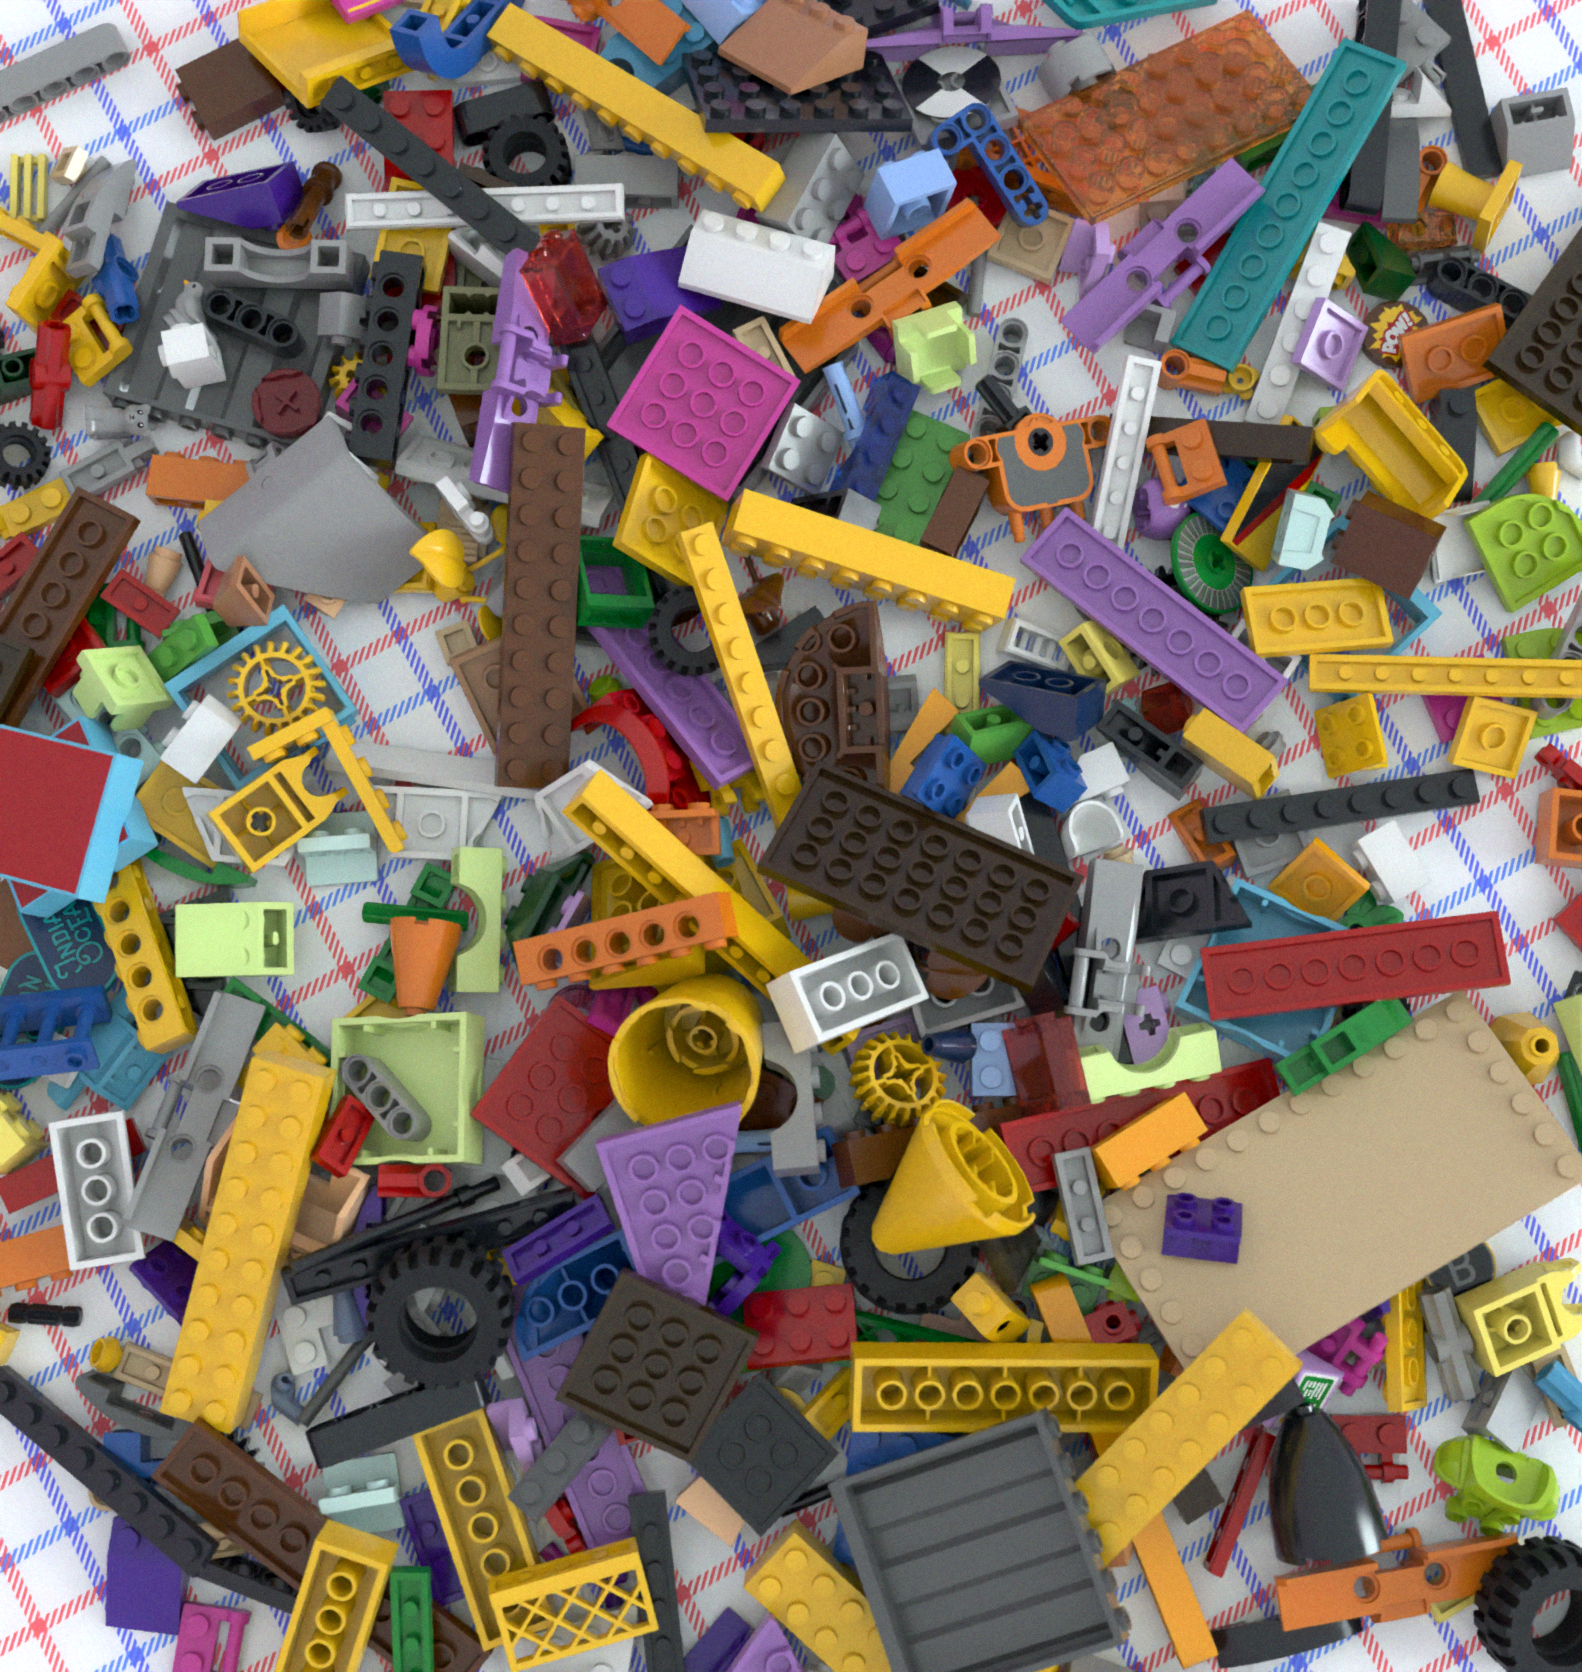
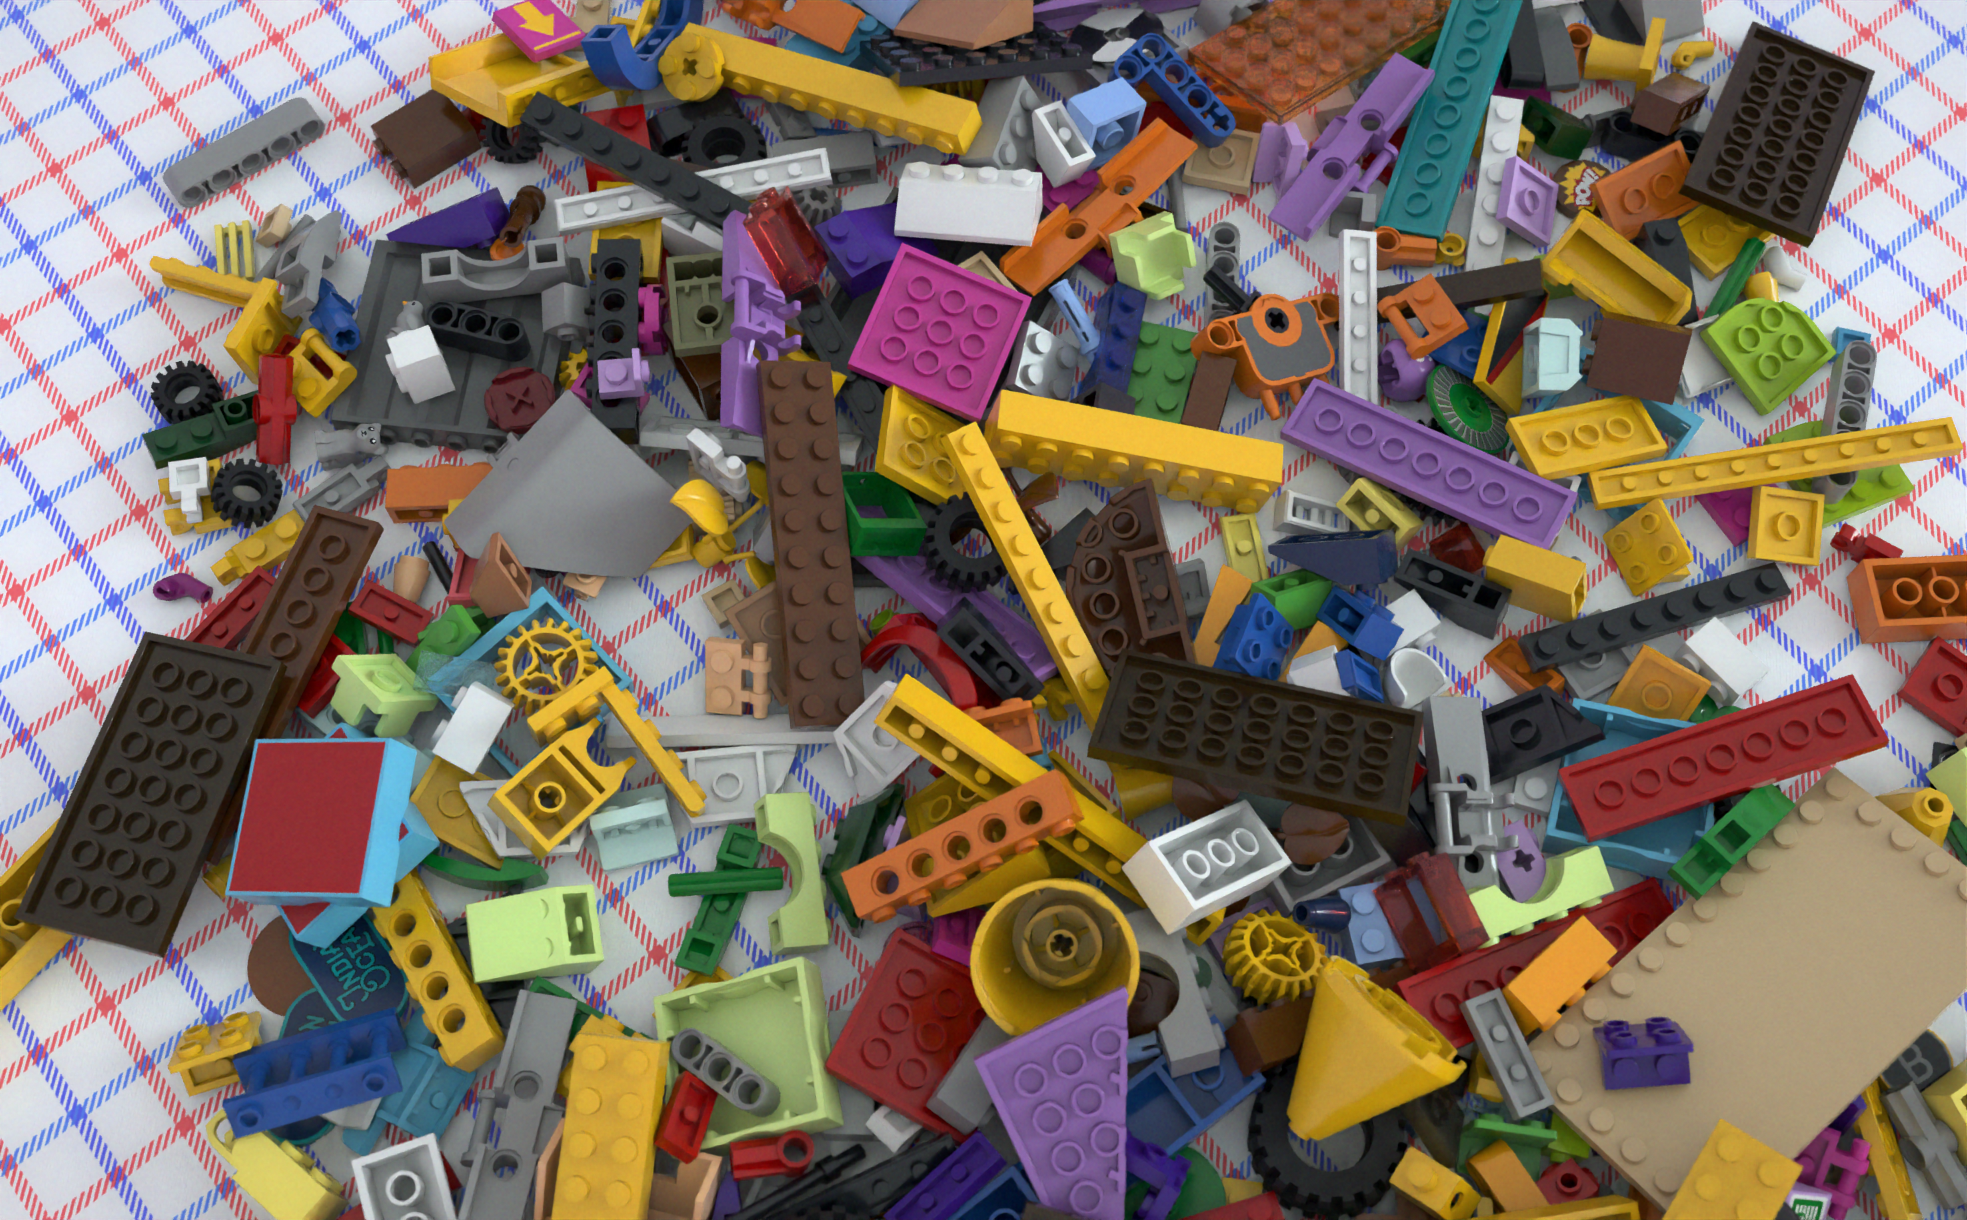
camera: 10 degrees left, 15 degrees down
orange cone [389,916,462,1017] -> none
clear orange leg [1386,212,1458,252] -> none
none -> clear light blue plate [413,650,497,698]
none -> lavender bracket [597,348,650,400]
none -> yellow plate [658,32,725,102]
none -> light nougat plate [705,637,772,719]
none -> black slope [936,596,1045,701]
none -> white slope [1032,100,1096,188]
none -> blue tile [1335,649,1385,704]
none -> reddish brown brick [1630,72,1711,136]
none -> yellow arm [1671,41,1715,70]

